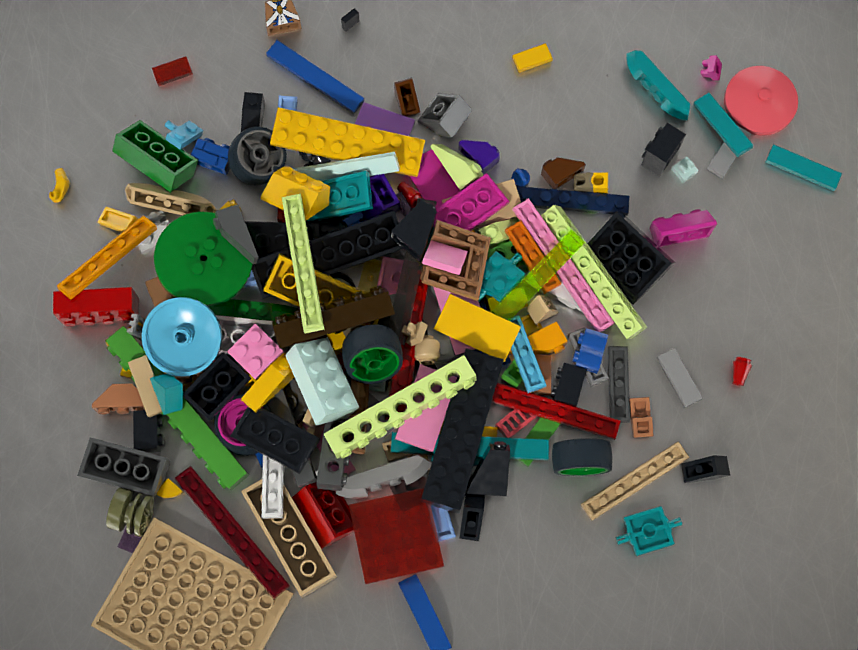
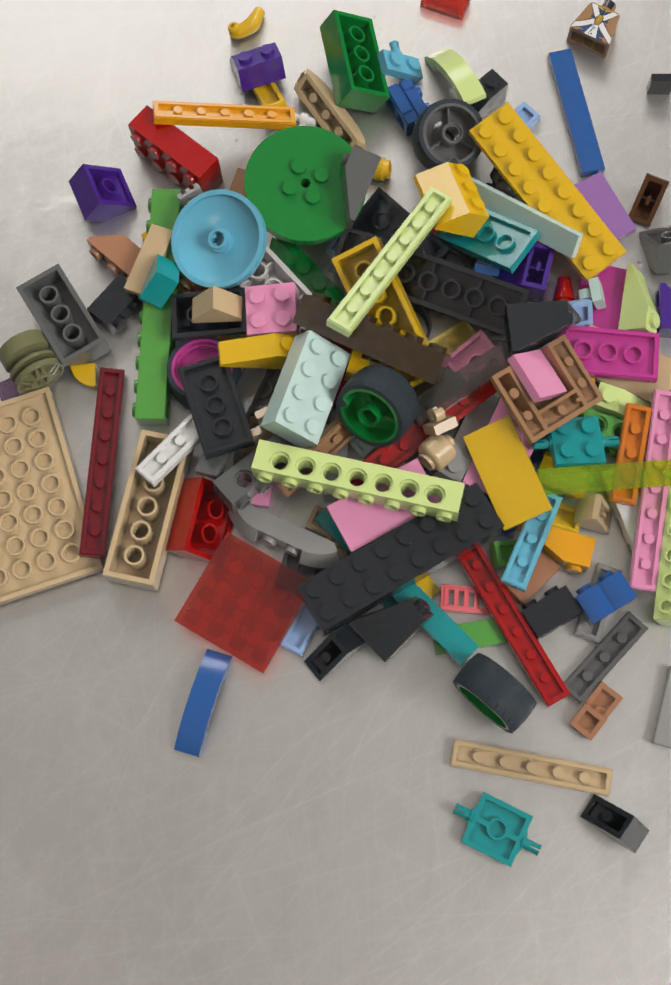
camera: 50 degrees right, 0 degrees up
none -> dark purple slope [69,164,137,222]
none -> tan slope [192,286,243,323]
none -> dark purple slope [229,42,286,92]
none -> yellowish green slope [424,48,486,105]
none -> light blue plate [567,298,593,326]
none -> light aqua tile [578,277,606,310]

